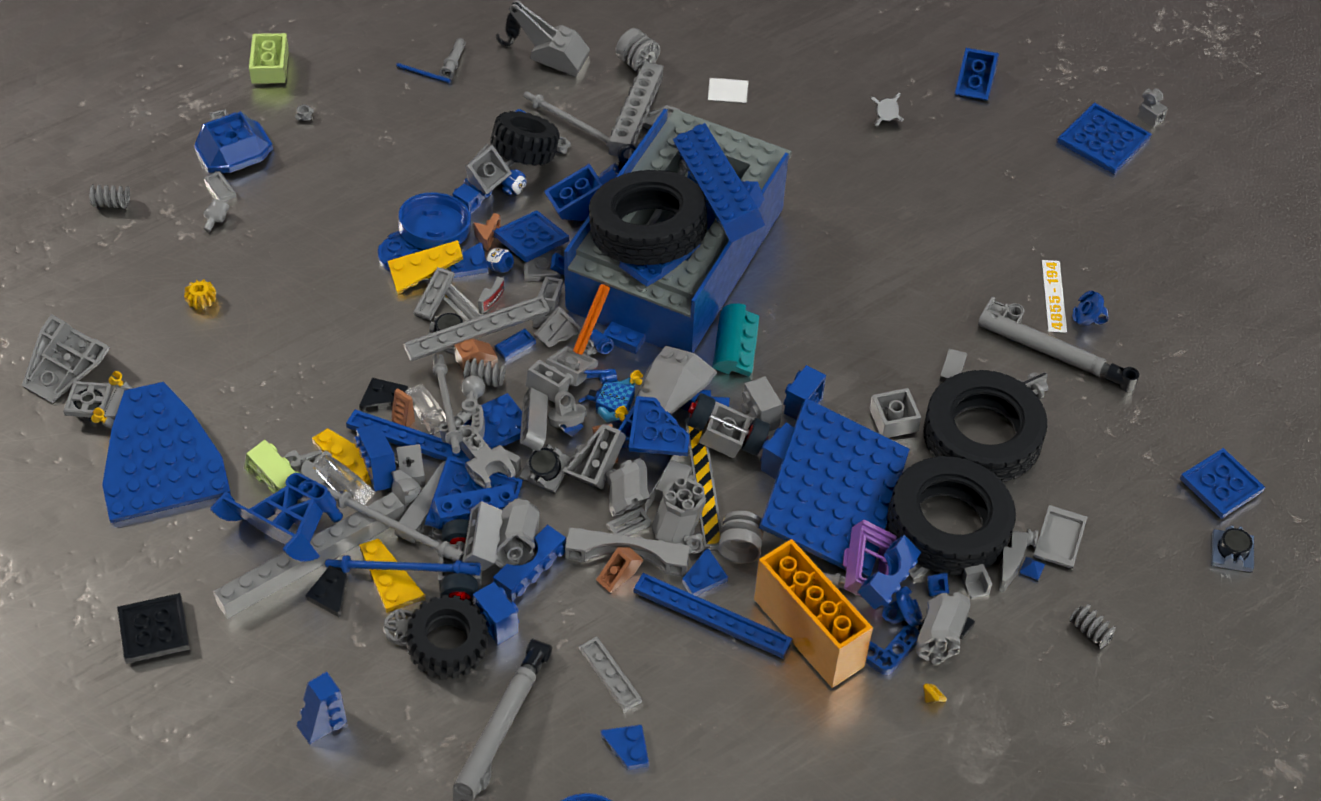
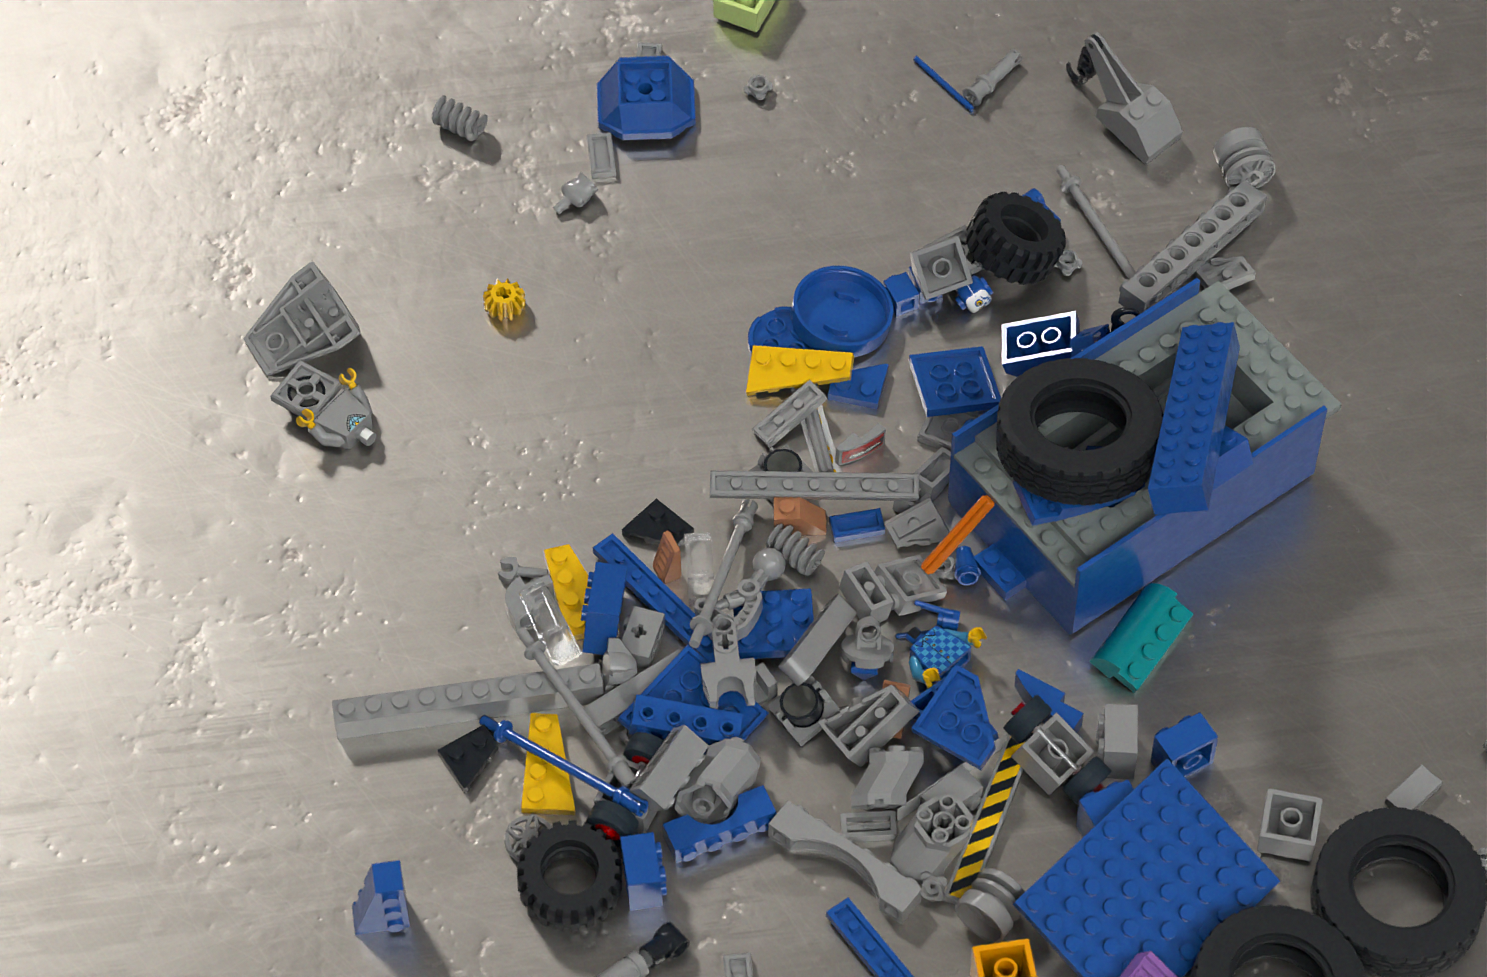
camera: 30 degrees right, 5 degrees up
blue piece [102,382,231,523] -> none
black plate [117,593,190,664] -> none
blue piece [210,473,343,561] -> none
yellowish green wedge [244,440,299,494] -> none
nougat slope [473,213,501,252] -> none
blue head [487,248,514,273] -> none
nougat slope [596,547,644,593] -> none
light grey wedge [632,346,717,415] -> none
blue wing [682,548,728,596] -> none
white sticker [708,78,748,103] -> none

